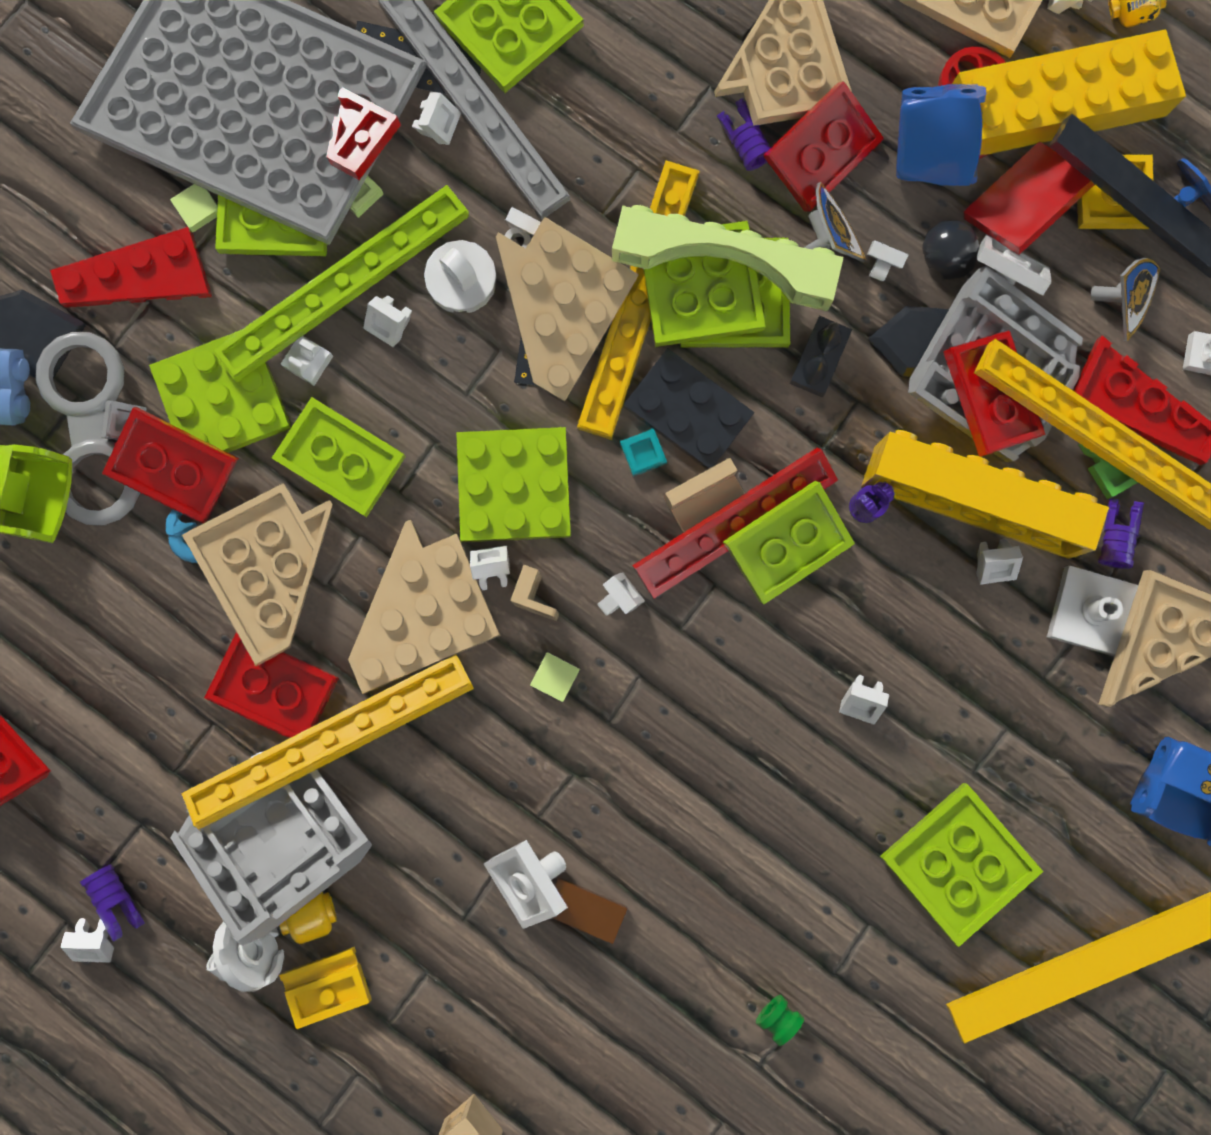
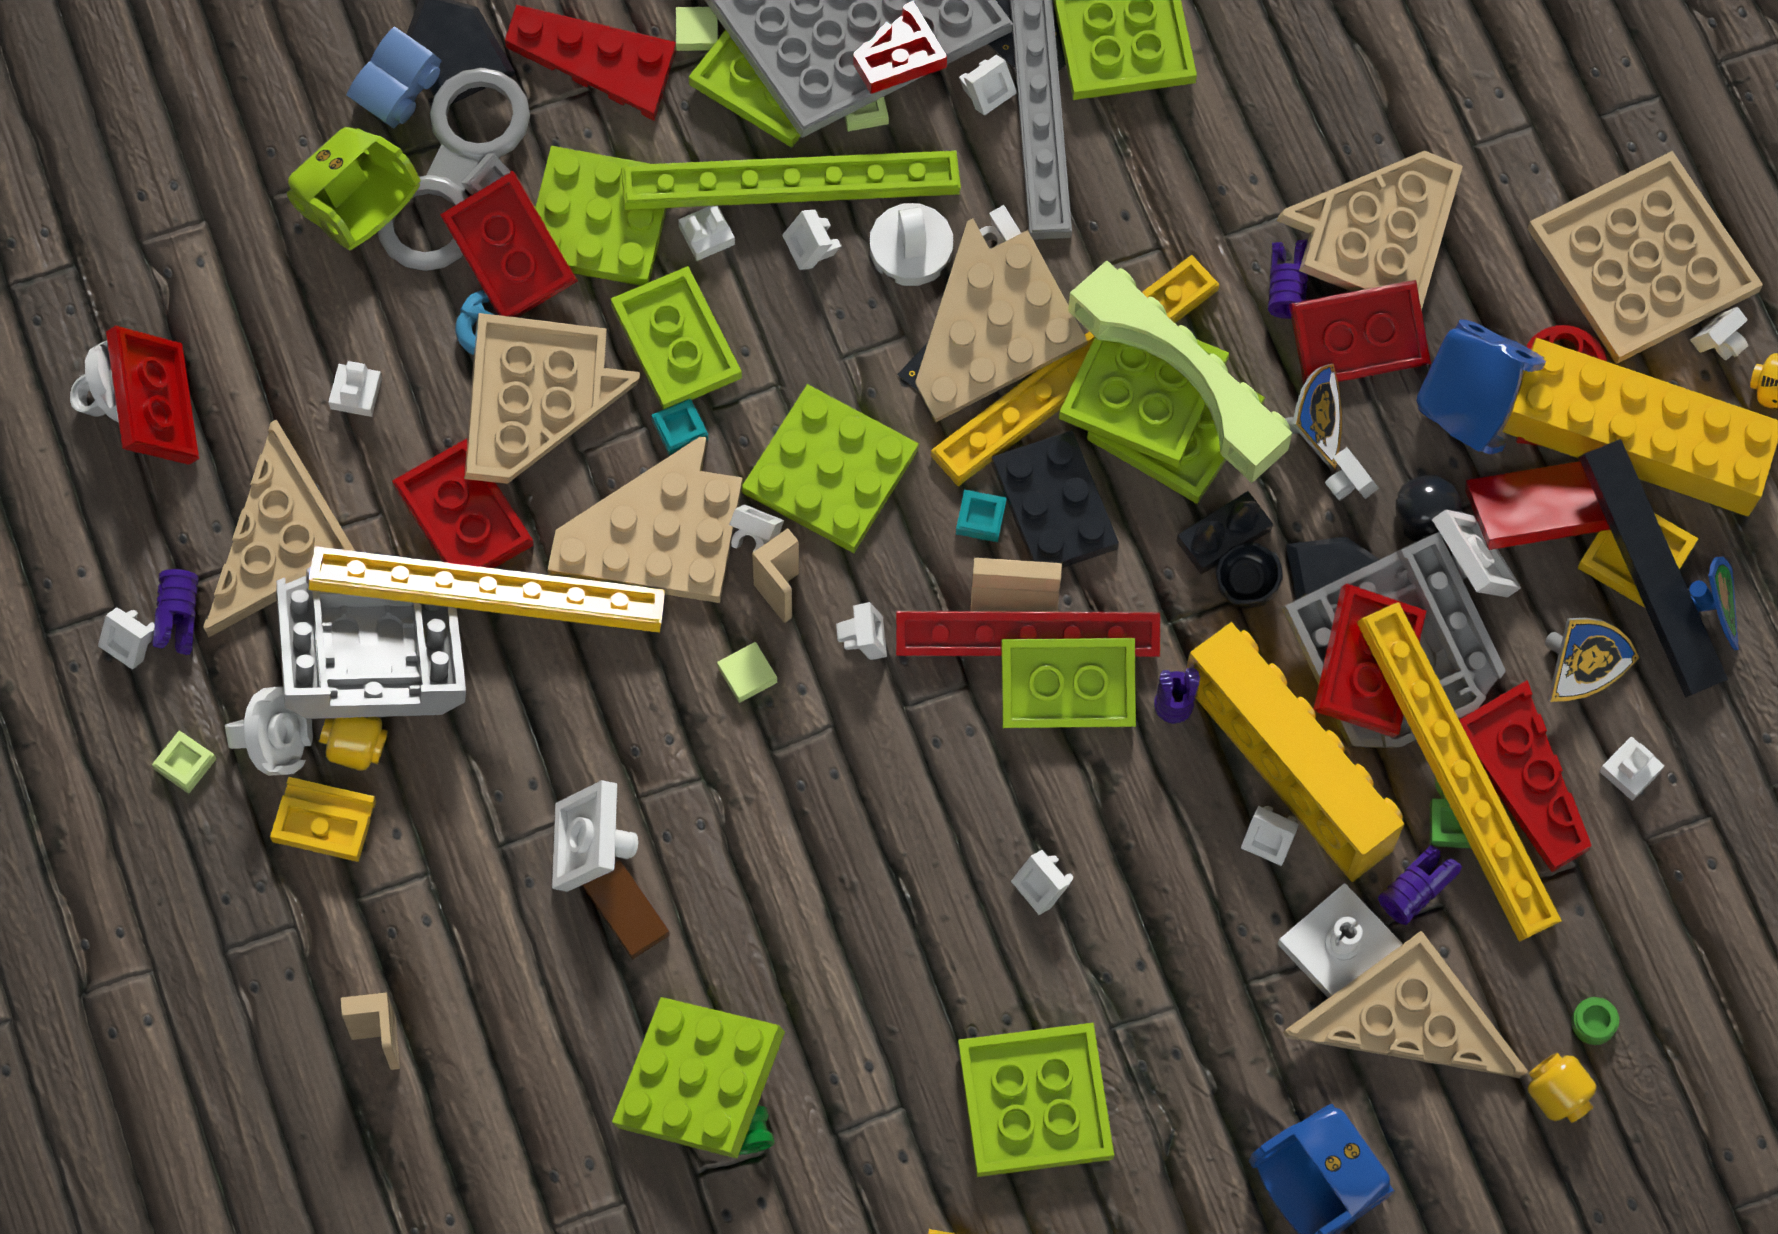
camera: 30 degrees right, 15 degrees down
none -> yellowish green tile [152,730,216,794]
none -> tan tile [203,420,356,638]
none -> white tile [328,361,382,417]
none -> lime plate [612,997,785,1159]
none -> teal tile [651,398,709,456]
none -> black hair [1215,542,1283,609]

